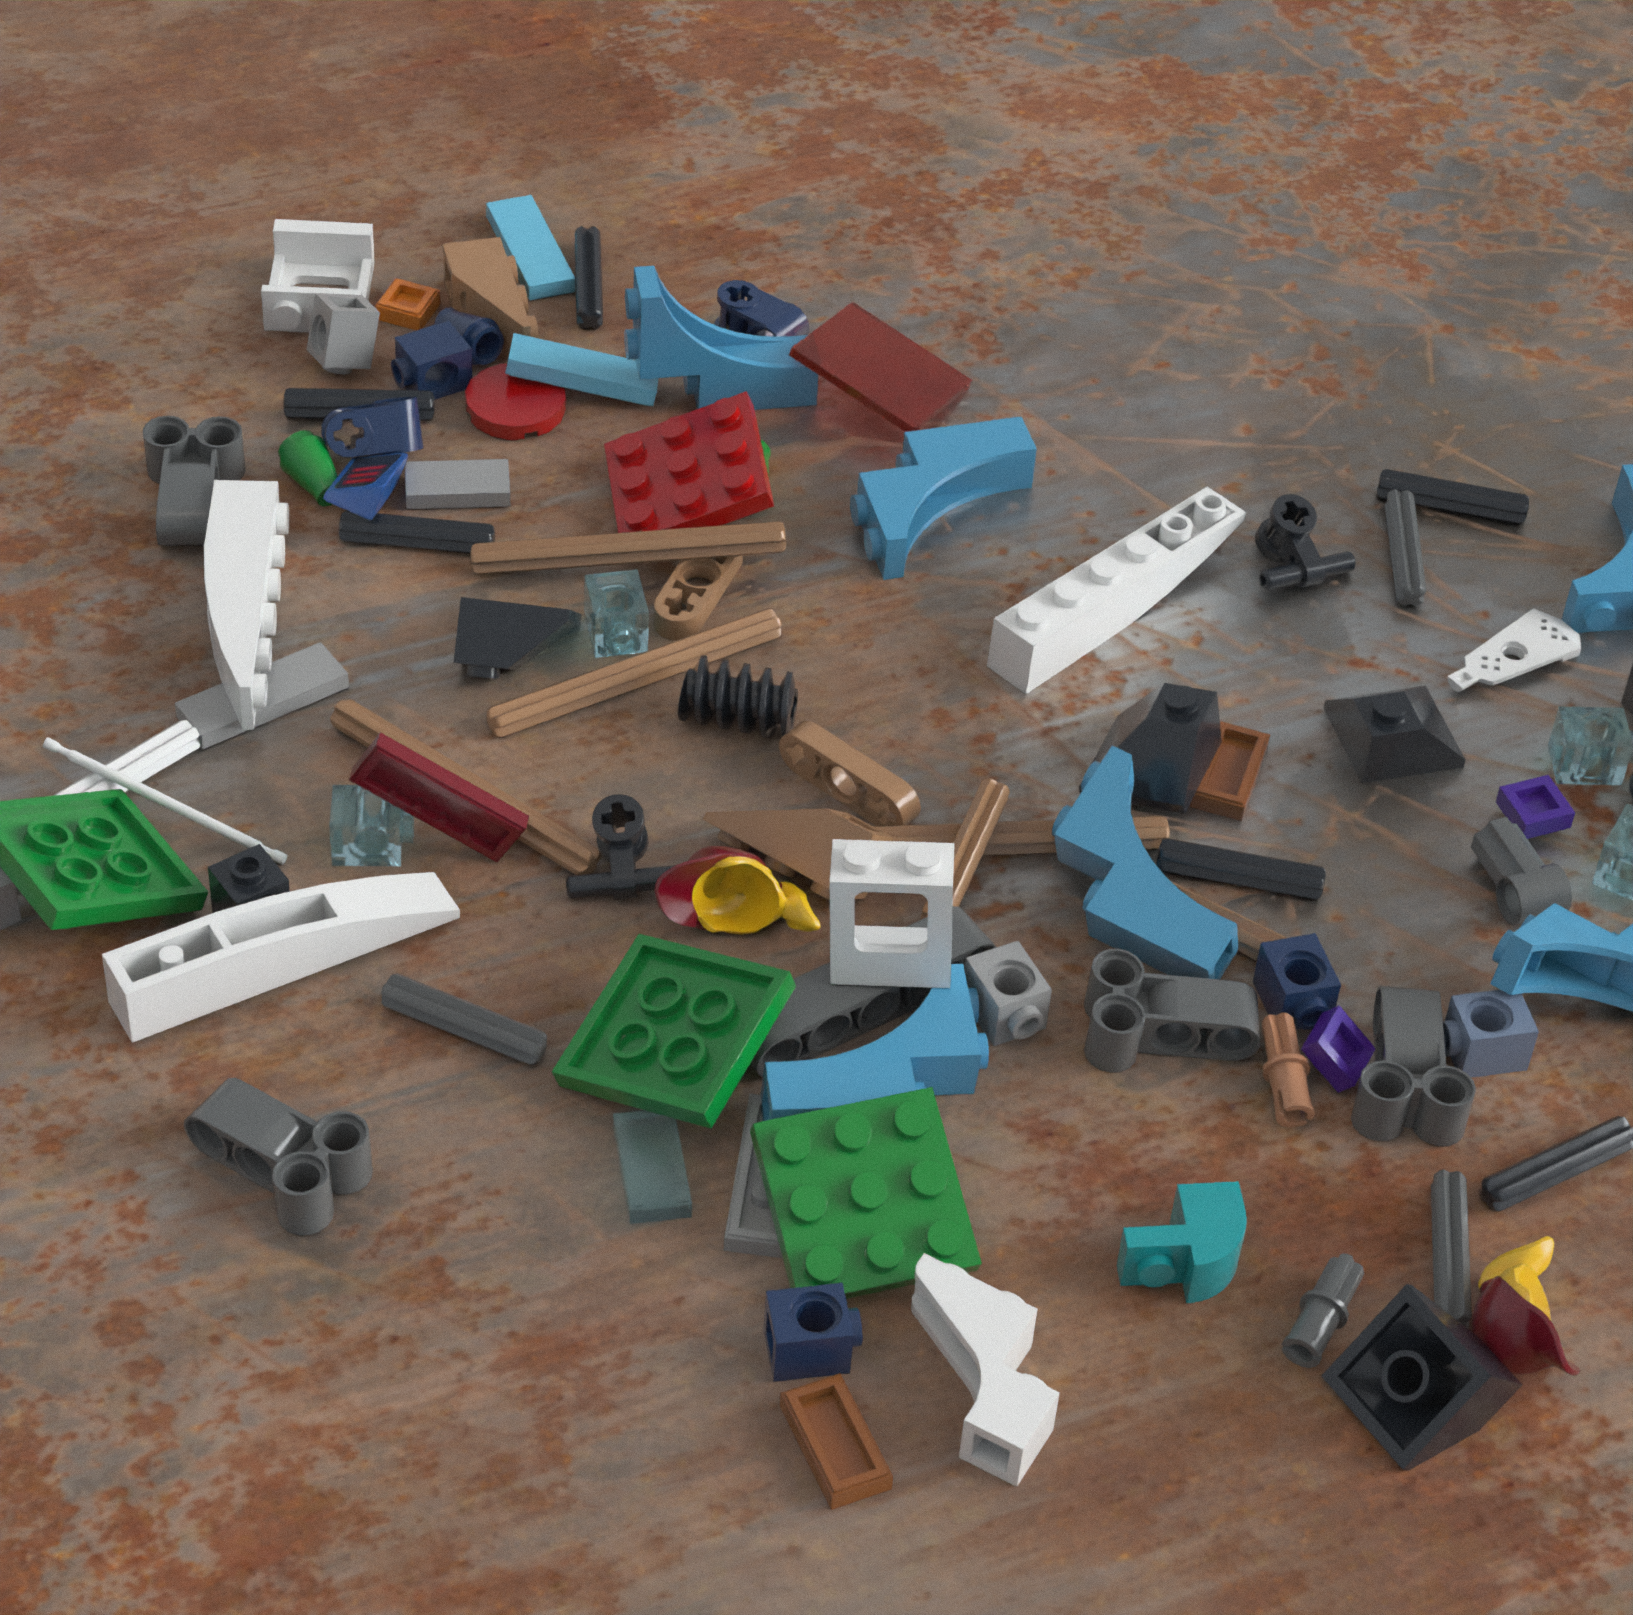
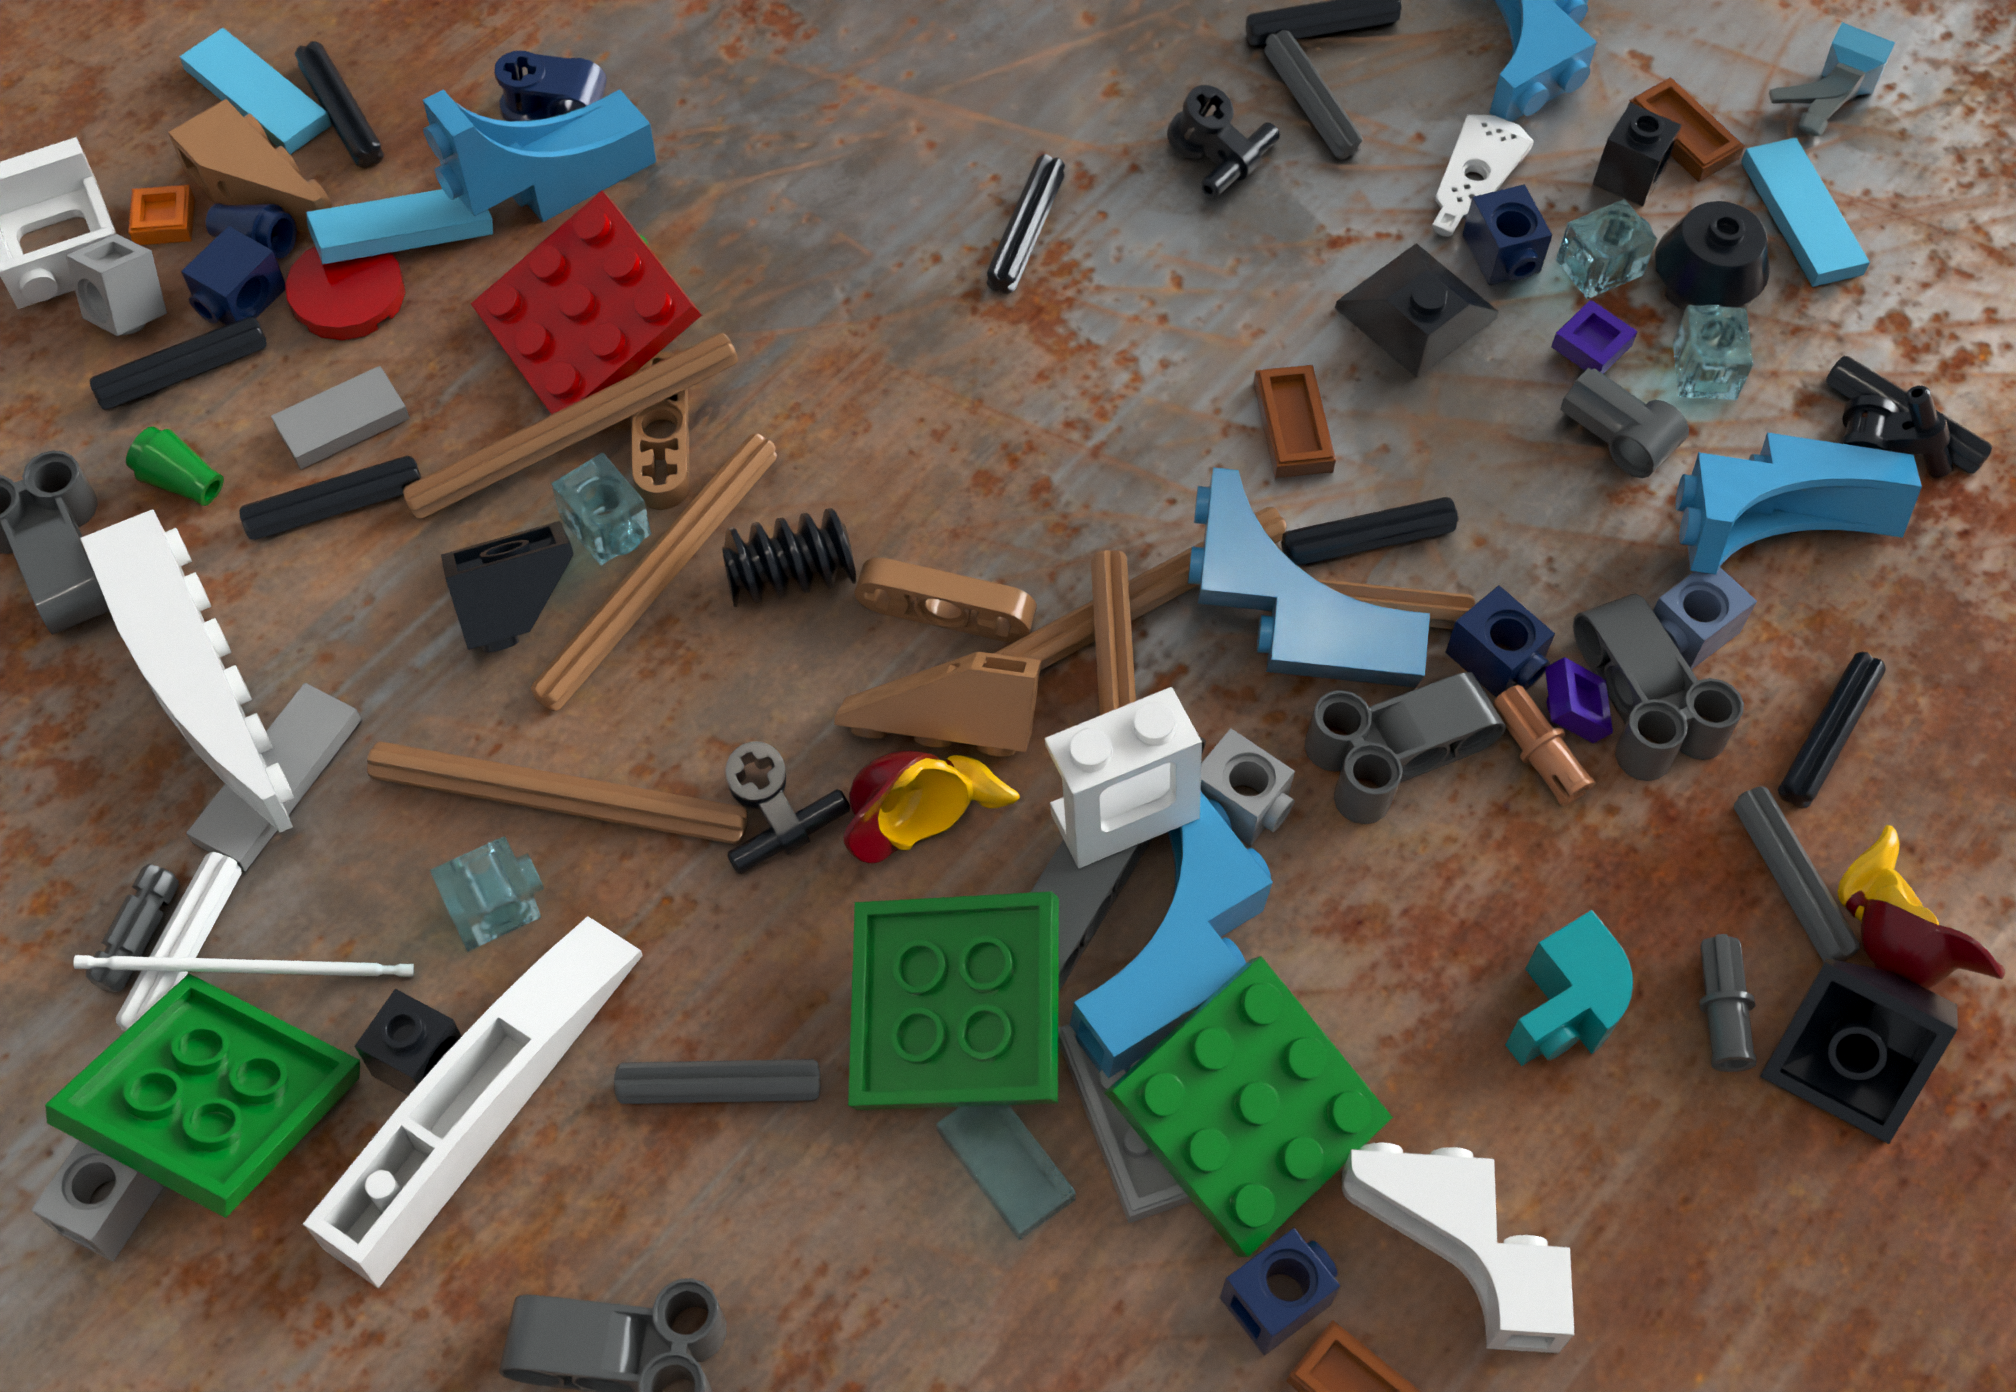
camera: 25 degrees left, 15 degrees up
dark blue piece [321,396,424,457] -> none
blue slope [323,453,408,520] -> none
dark red plate [349,732,529,863] -> none
clear red piece [789,302,972,432] -> none
dark azure arch [850,416,1037,580] -> none
white slope [987,487,1246,694] -> none
black slope [1079,683,1222,814] -> none
none -> dark grey axle [86,864,179,992]
none -> black axle [987,154,1065,294]
none -> dark blue brick [1462,184,1552,285]

